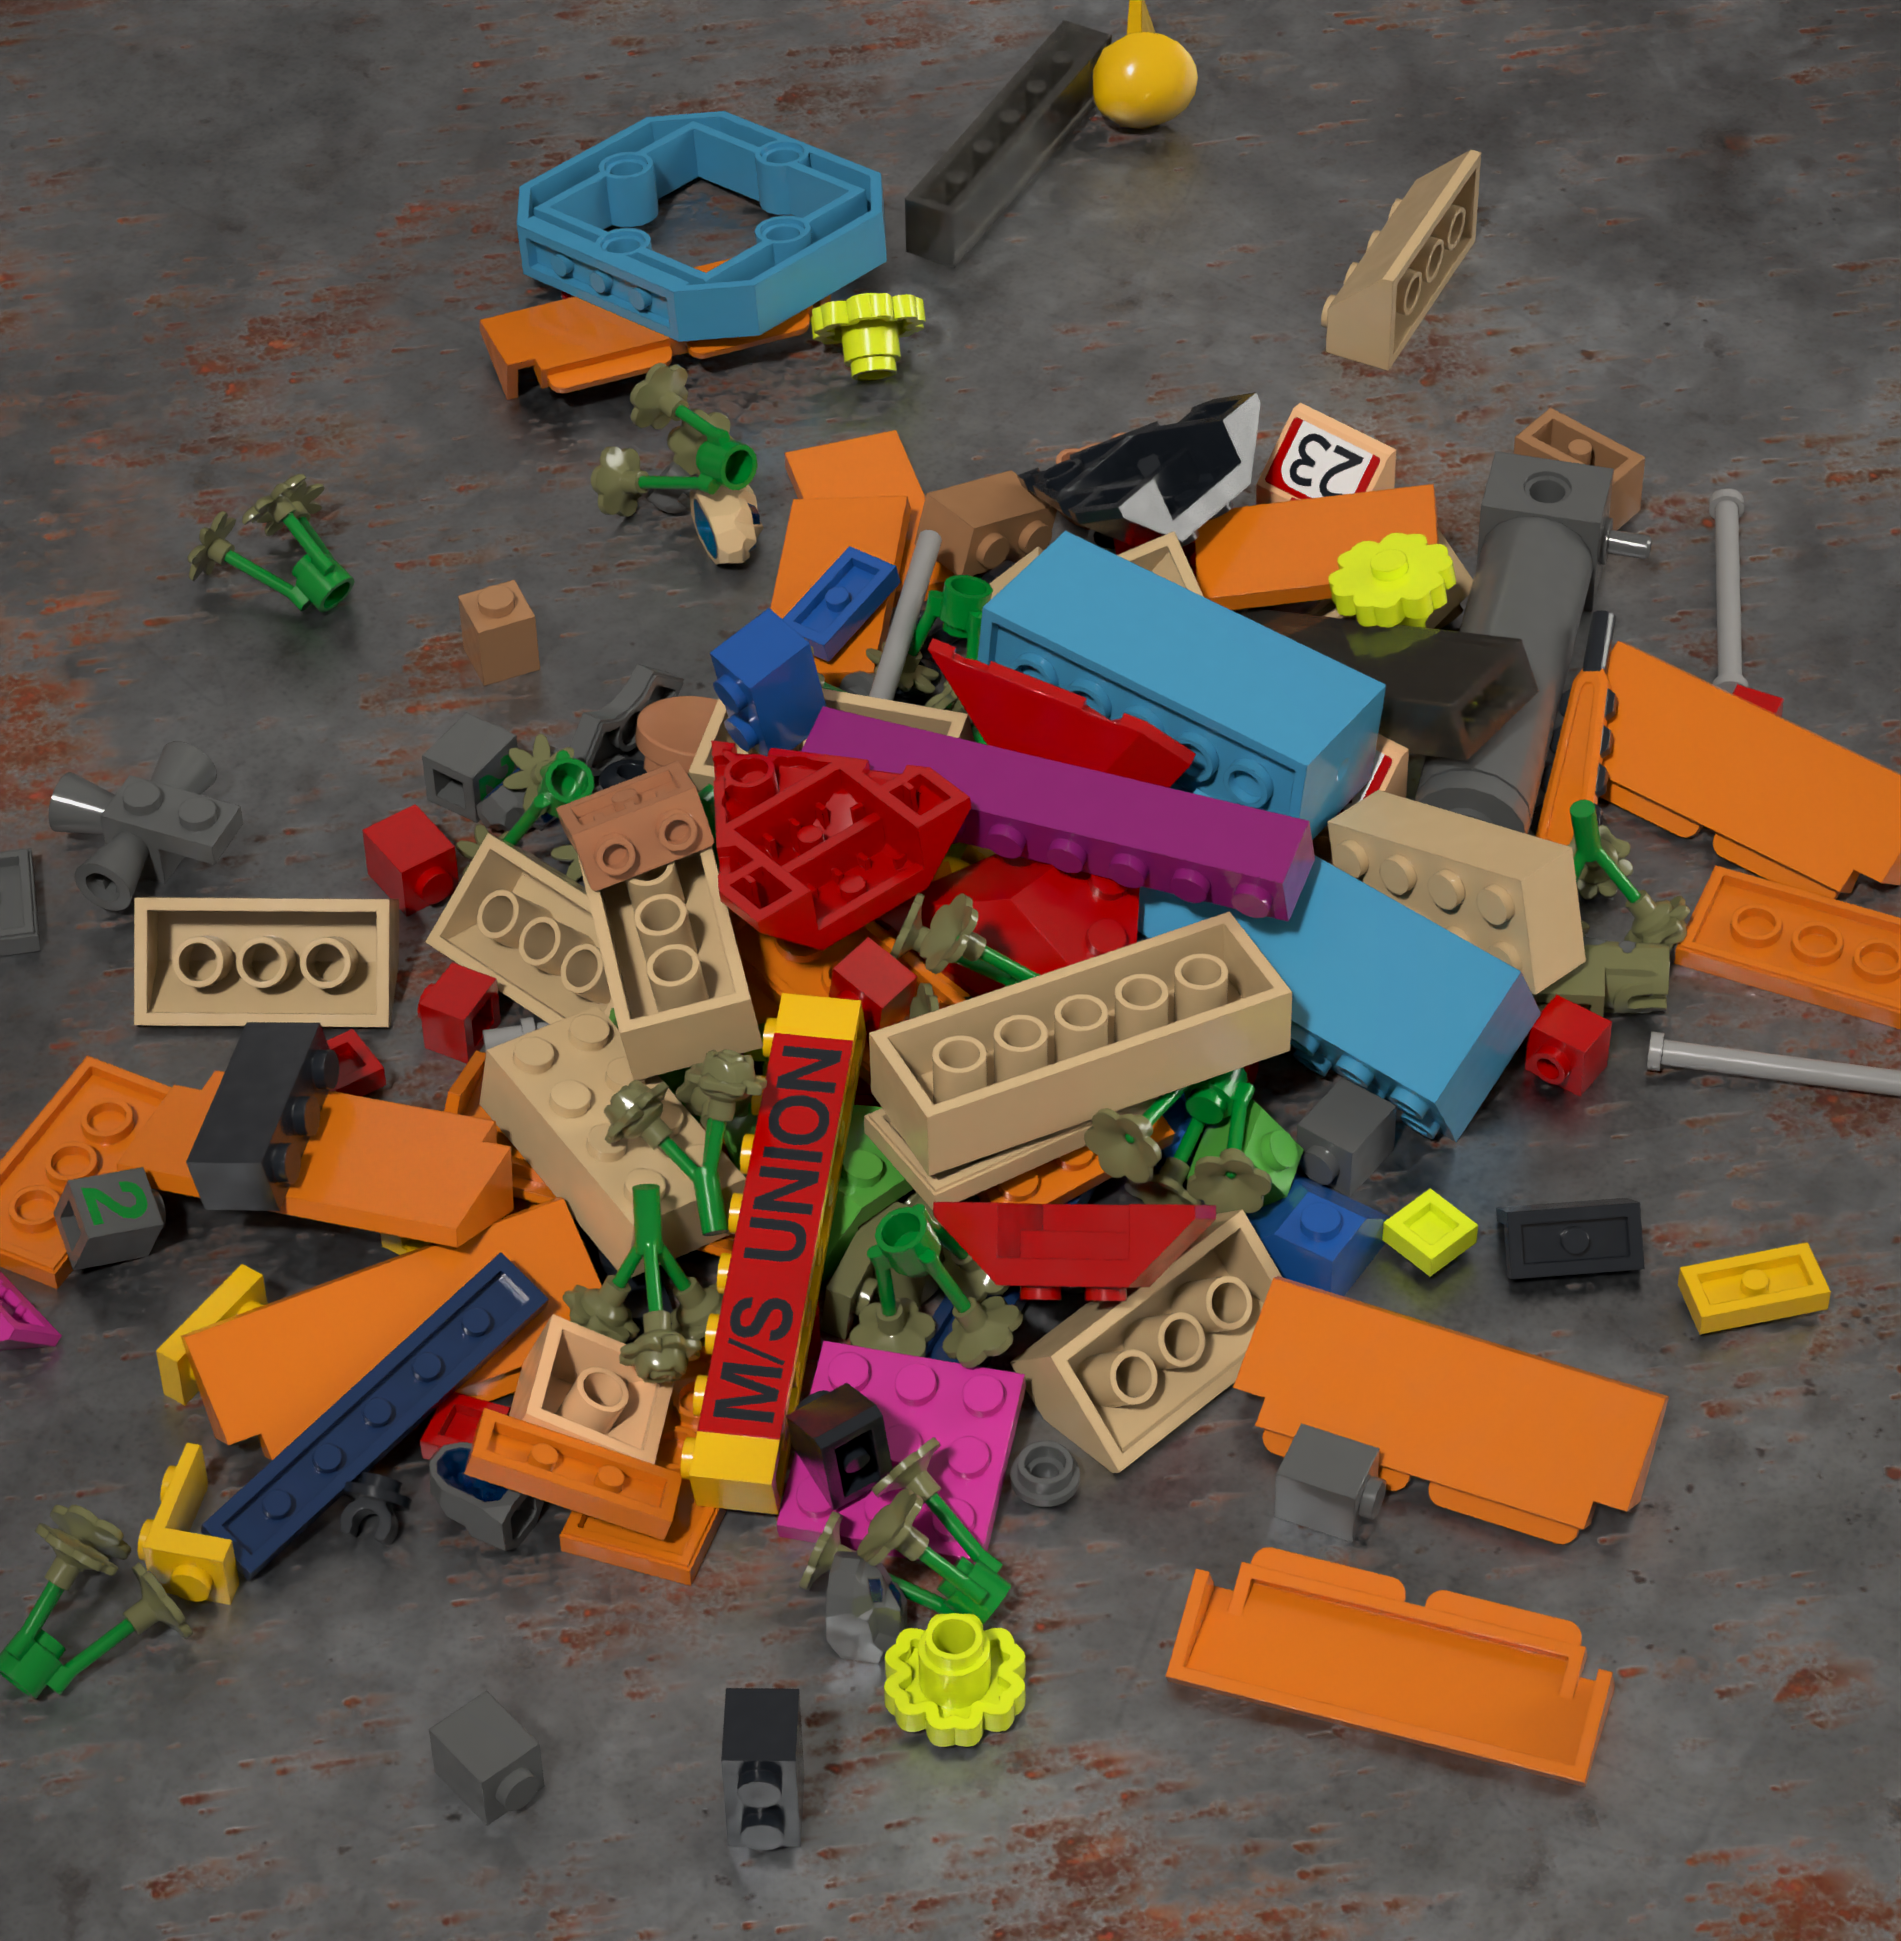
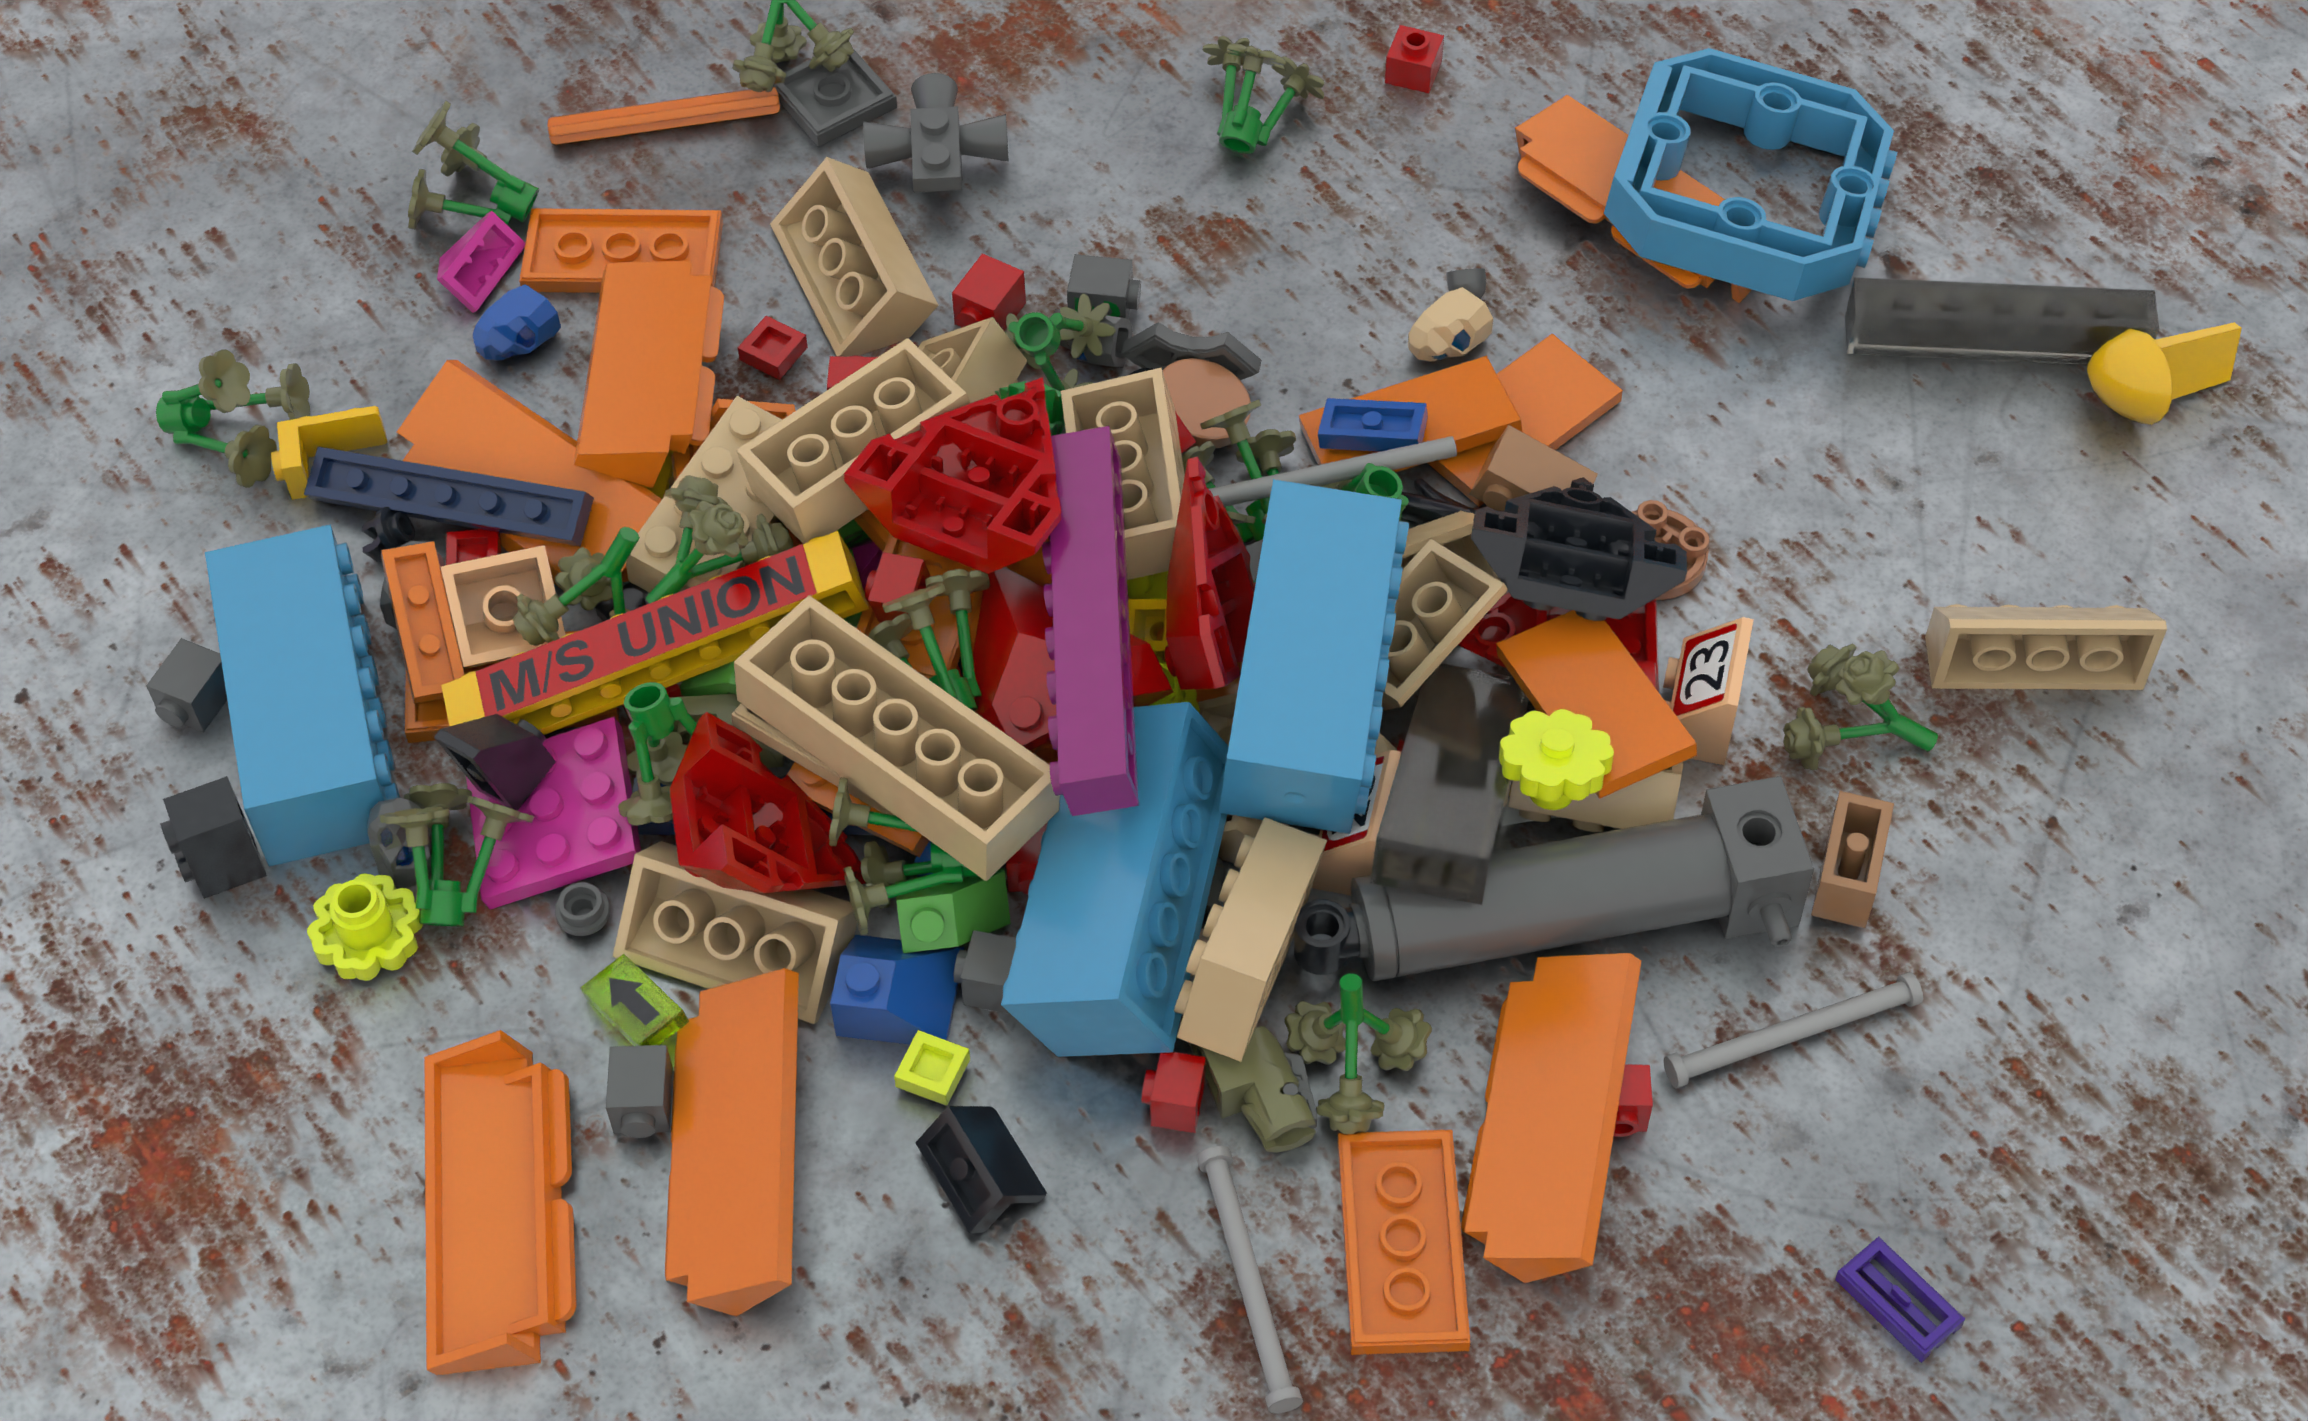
camera: 65 degrees right, 10 degrees up
dark grey brick [53,1167,166,1270] -> none
yellow plate [156,1264,268,1406] -> none
black brick [186,1022,339,1211] -> none
medium nougat brick [458,579,540,686] -> none
nougat bracket [556,761,714,891] -> none
olive plant [591,363,758,517] -> none
blue brick [710,608,827,756] -> none
neon yellow plant [811,293,926,381] -> none
orange sword [1530,610,1618,846] -> none
yellow plate [1678,1242,1831,1335] -> none
none -> dark azure brick [205,524,400,867]
none -> blue rock [473,284,561,360]
none -> clear neon green tile [580,954,689,1046]
none -> red plate [1385,25,1444,94]
none -> olive plant [1783,643,1938,770]

